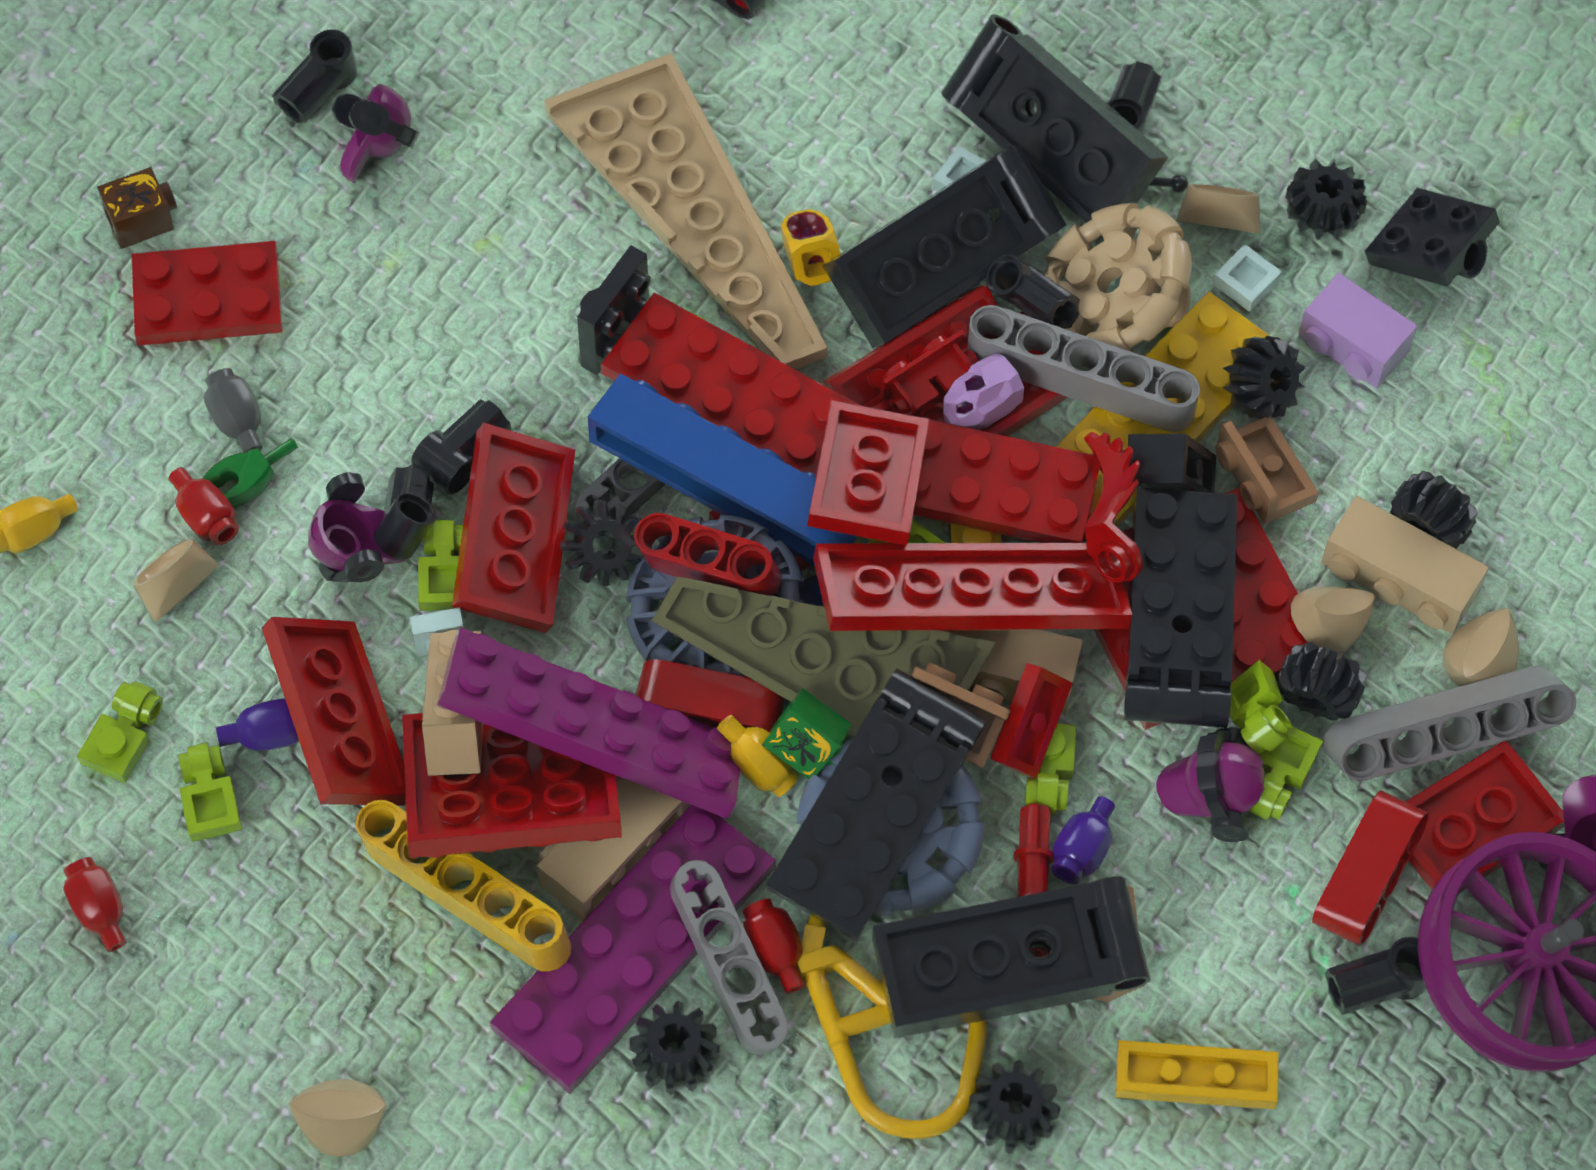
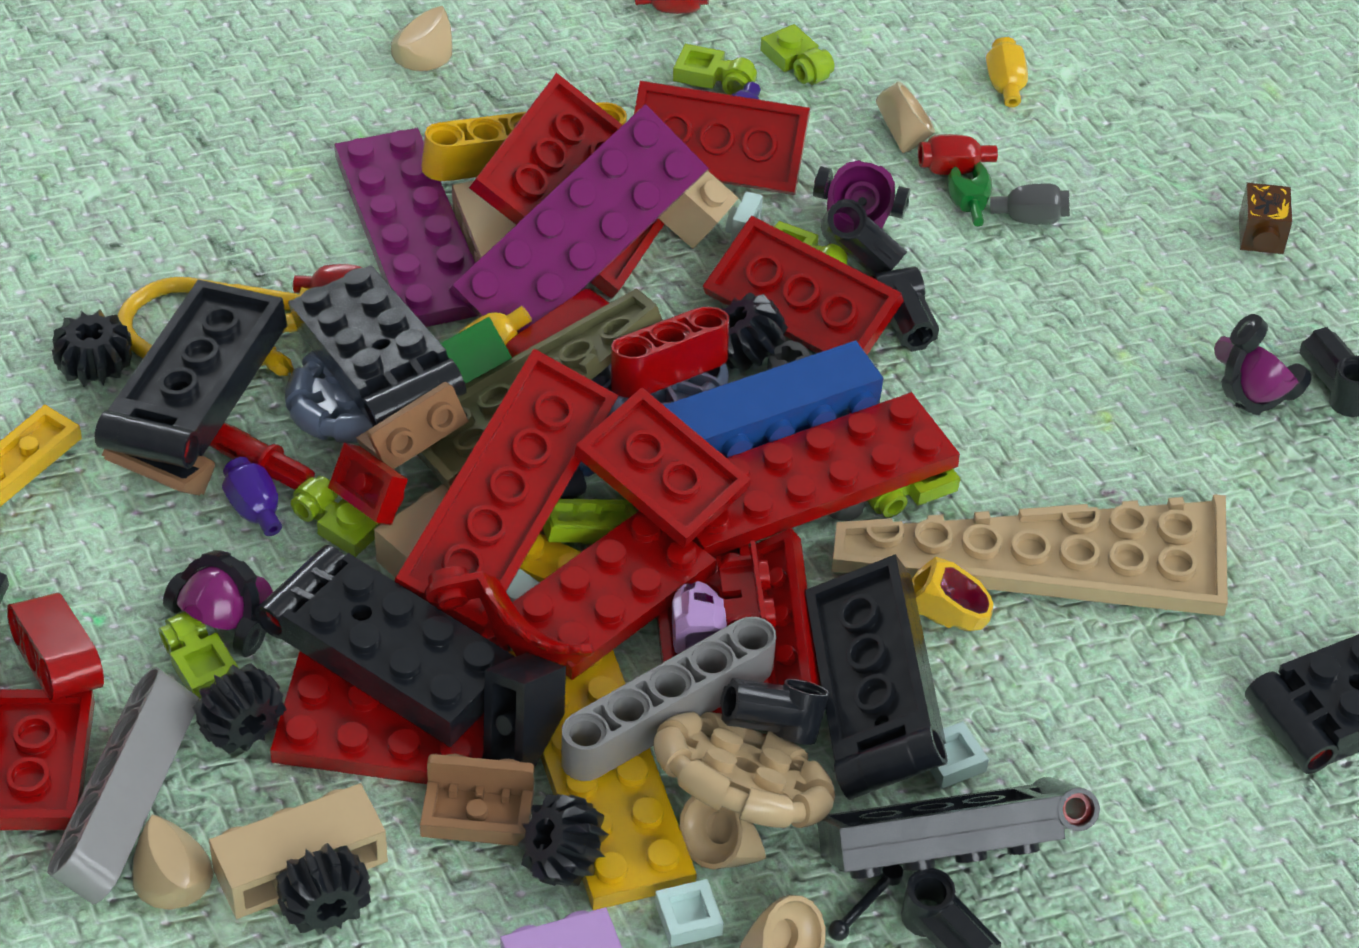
camera: 120 degrees right, 15 degrees down
red plate [131,241,283,346] -> none
black plate [577,245,651,375] -> none
black gear [629,1000,720,1095] -> none
light grey beam [670,860,788,1055] -> none
lime plate [1230,660,1292,754] -> none
tan piece [1291,586,1375,652] -> none

